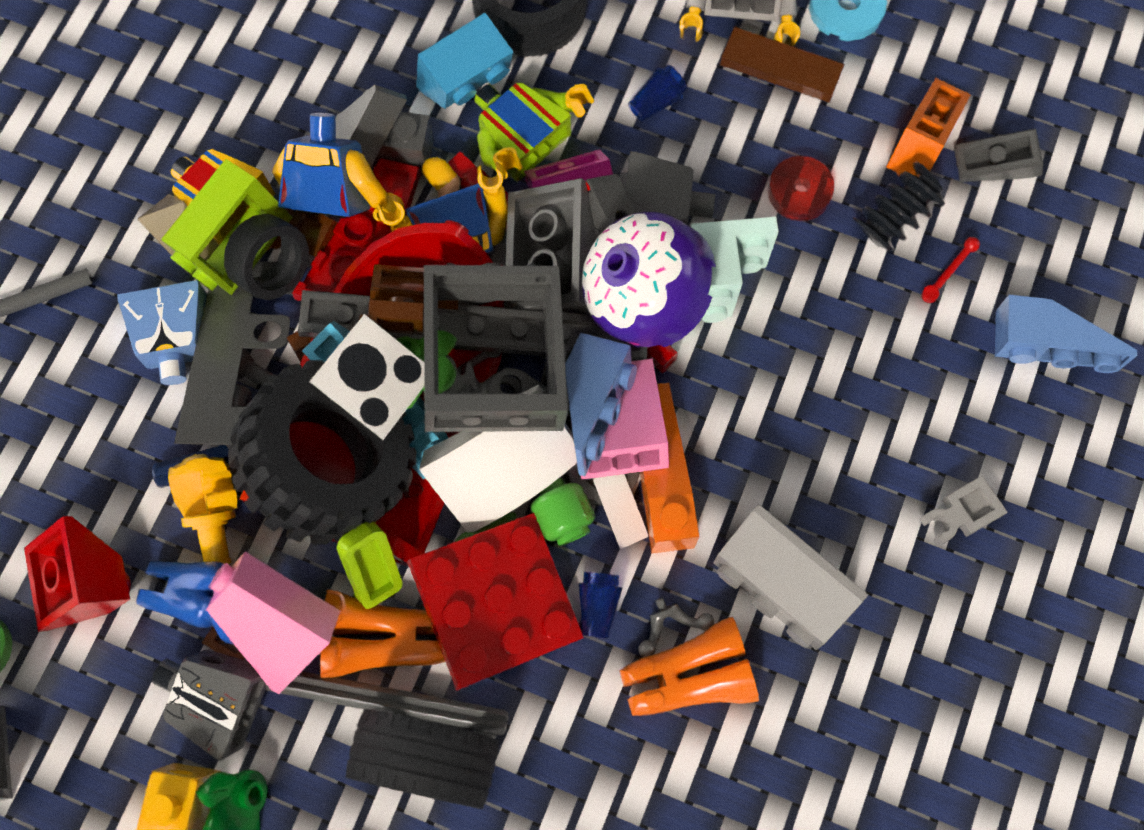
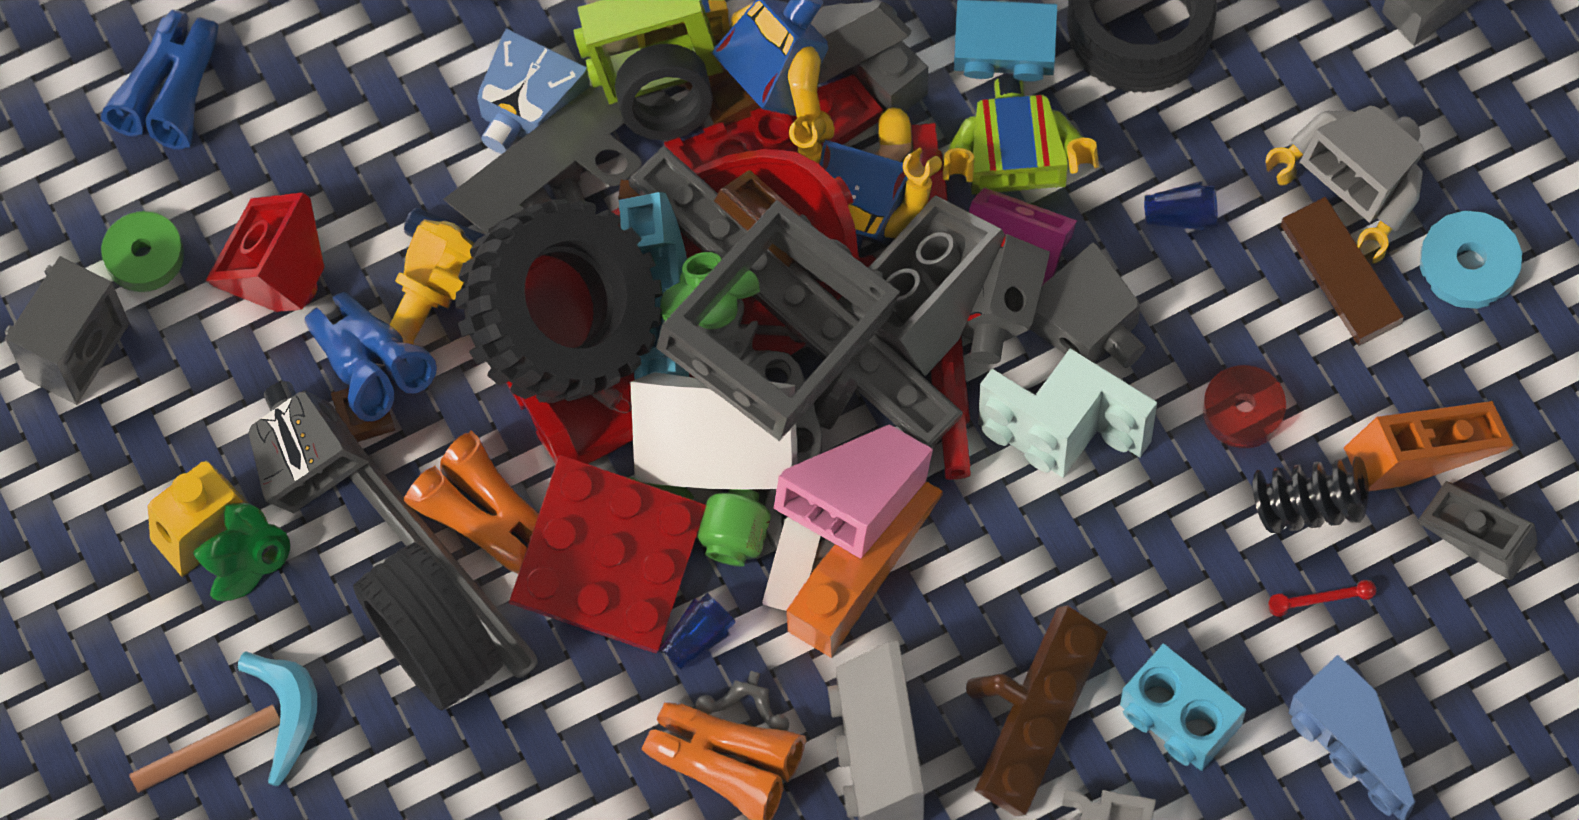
camera: 45 degrees right, 5 degrees down
bright pink slope [207,551,340,694] -> none
white sticker [309,314,424,440] -> none
lime piece [337,522,403,609] -> none
reddish brown bracket [359,296,424,335] -> none
medium blue slope [565,333,637,477] -> none
cylinder [582,212,716,348] -> none
none -> reddish brown plate [966,606,1108,817]
none -> medium azure brick [1120,643,1246,771]

